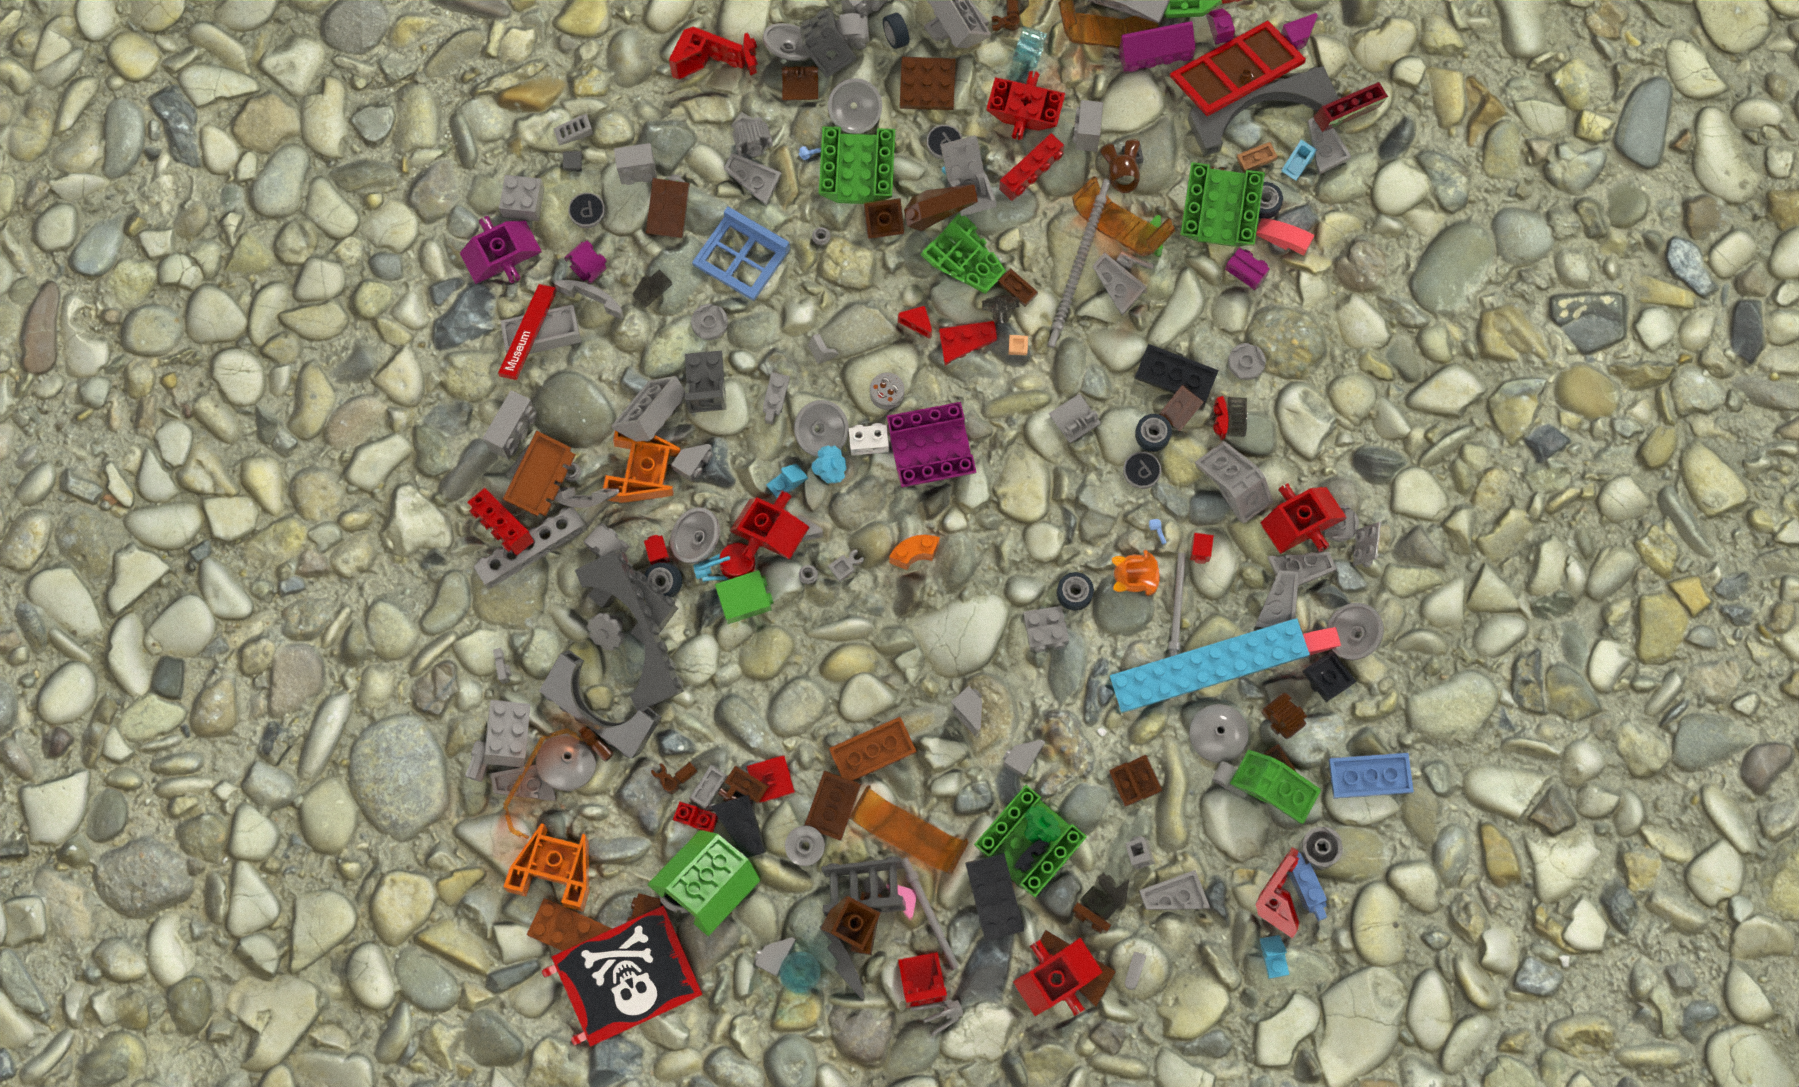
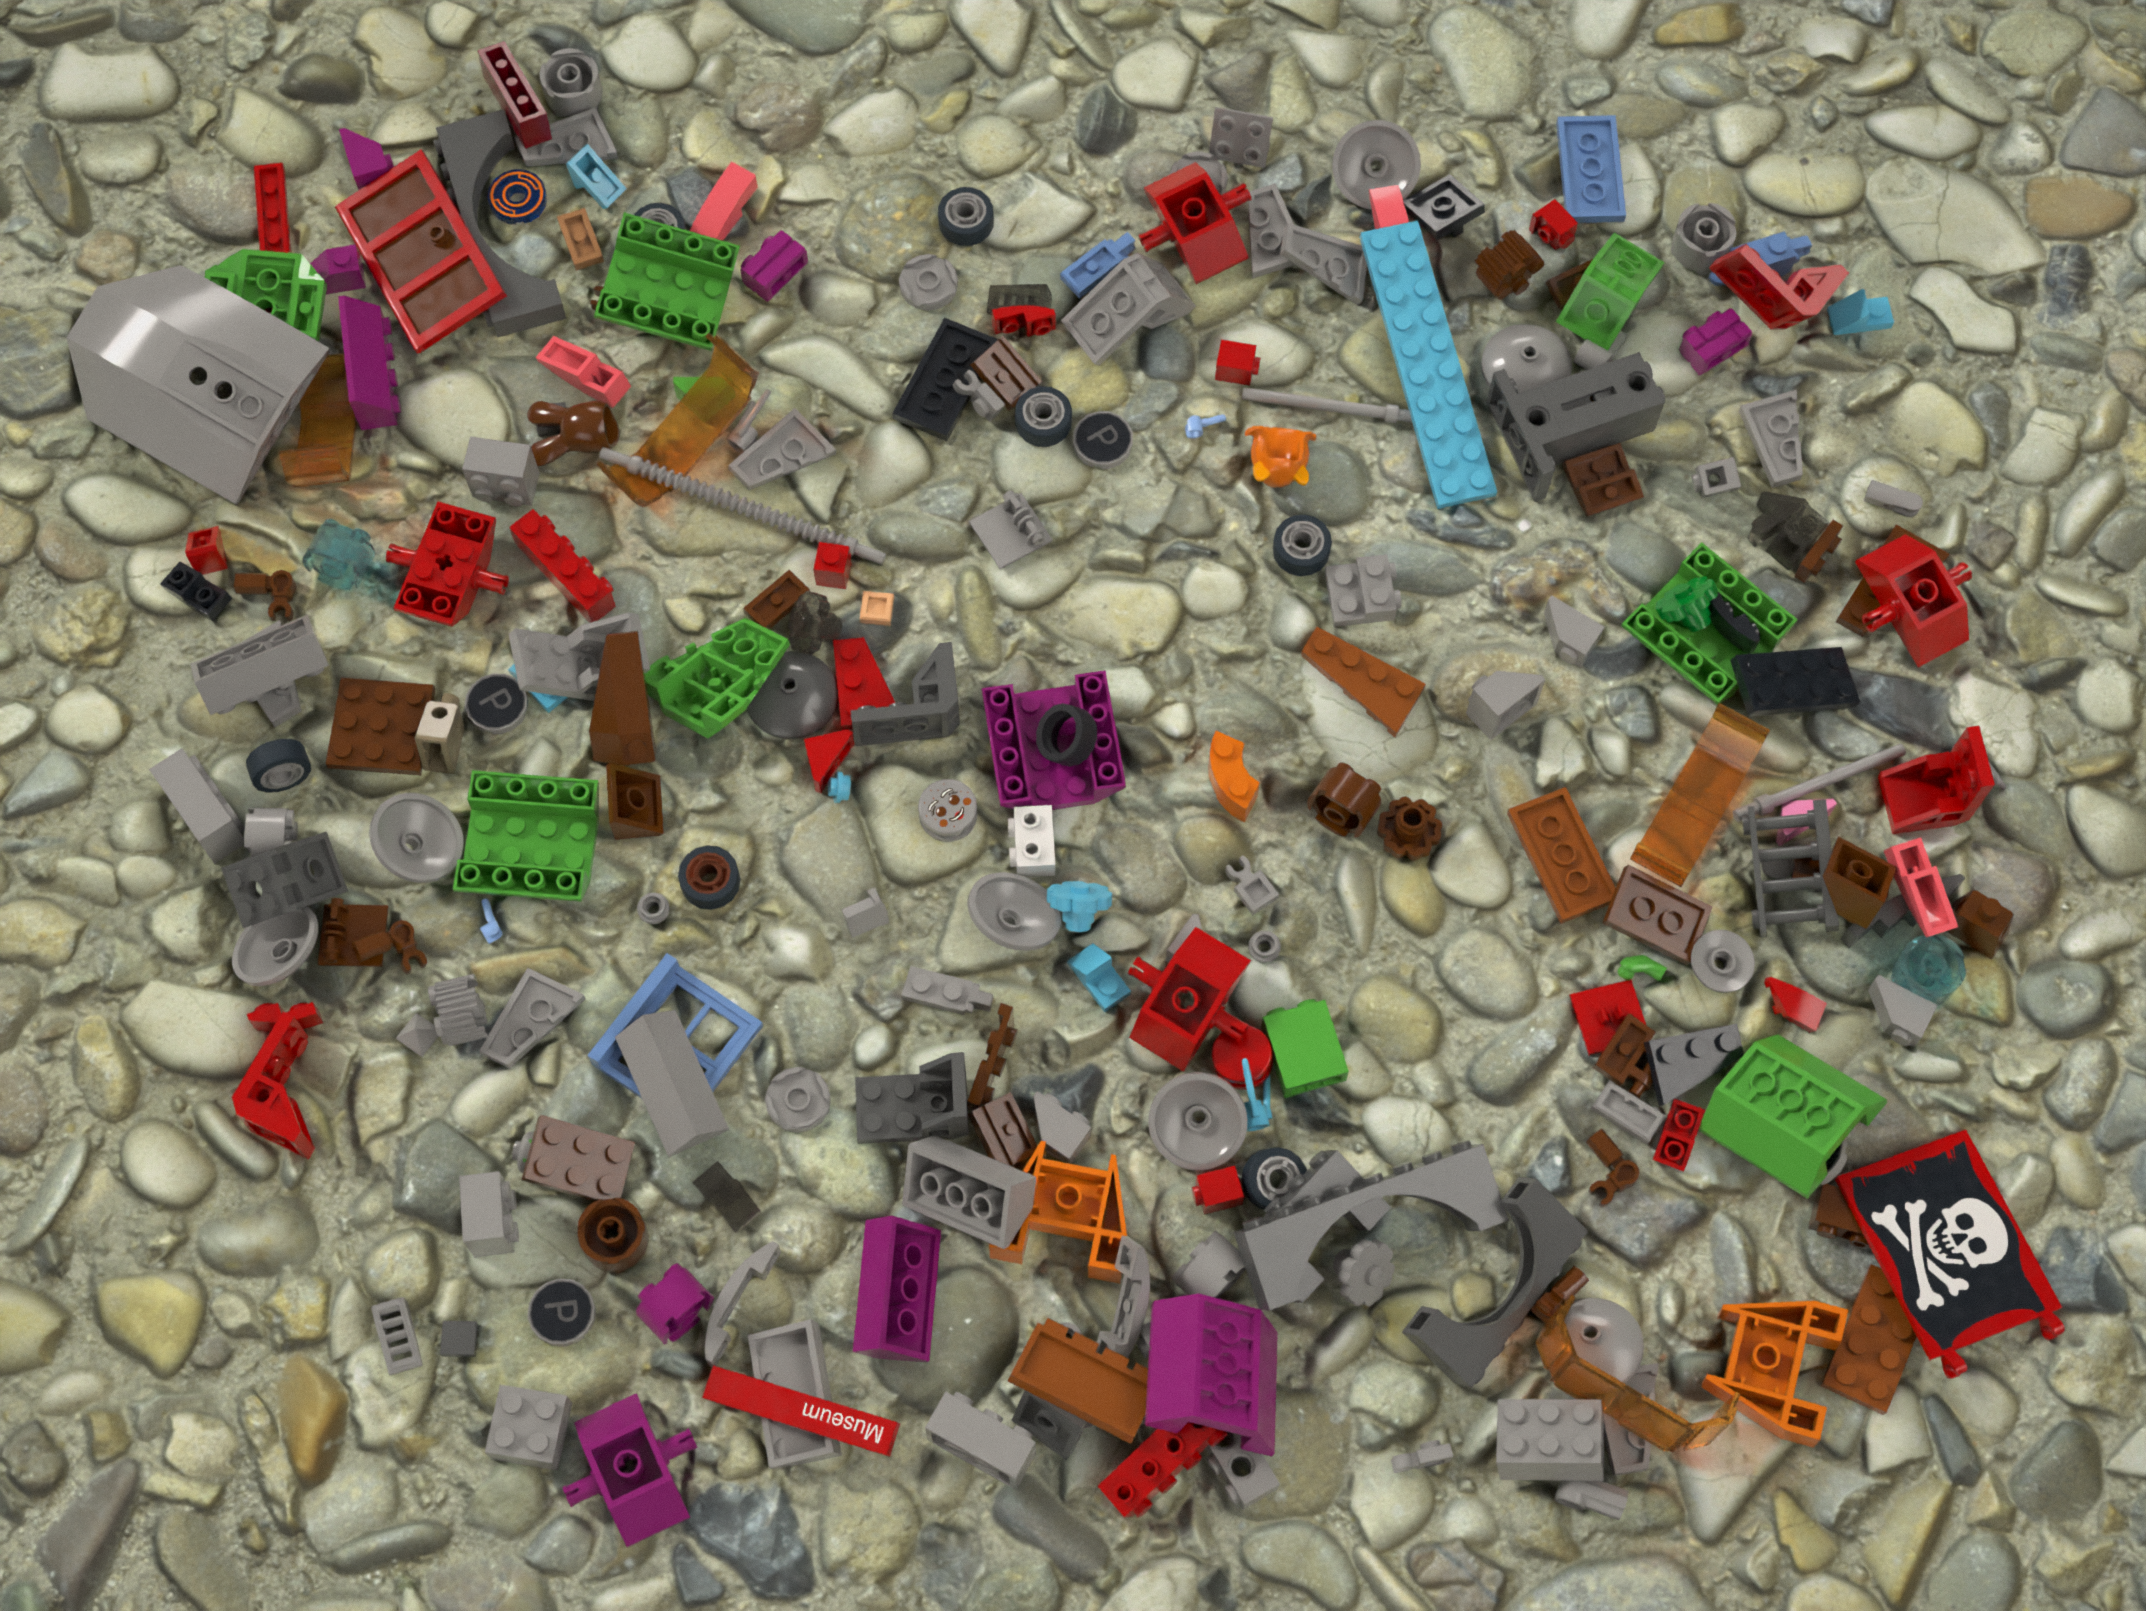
camera: 90 degrees left, 5 degrees down
none -> reddish brown bar [351,920,427,974]
none -> dark tan torso [415,693,464,774]
none -> clear blue tile [487,169,547,225]
none -> coral slope [536,336,631,408]
none -> light grey brick [540,48,602,117]
none -> reddish brown brick [577,1197,649,1273]
none -> light grey slope [615,1010,729,1157]
none -> wheel [678,845,741,910]
none -> dark grey dish [747,651,838,739]
none -> red brick [813,542,852,589]
none -> medium azure plate [828,771,851,803]
none -> dark grey bracket [851,642,960,746]
none -> magenta slope [853,1215,941,1362]
none -> wheel [938,187,994,246]
none -> light grey plate [953,370,1005,422]
none -> reddish brown wing [967,1003,1018,1111]
none -> reddish brown plate [967,1092,1038,1166]
none -> black tyre [1036,703,1097,767]
none -> medium blue hinge [1060,232,1135,299]
none -> magenta slope [1145,1294,1278,1457]
none -> dark orange wing [1301,627,1426,738]
none -> reddish brown brick [1307,762,1382,838]
none -> reddish brown plant [1377,796,1442,861]
none -> dark grey brick [1486,352,1665,502]
none -> red brick [1529,199,1578,251]
none -> bright green arm [1617,955,1667,982]
none -> magenta brick [1679,308,1752,375]
none -> red slope [1764,976,1827,1033]
none -> coral slope [1884,837,1958,938]
none -> reddish brown torso [1946,890,2014,959]

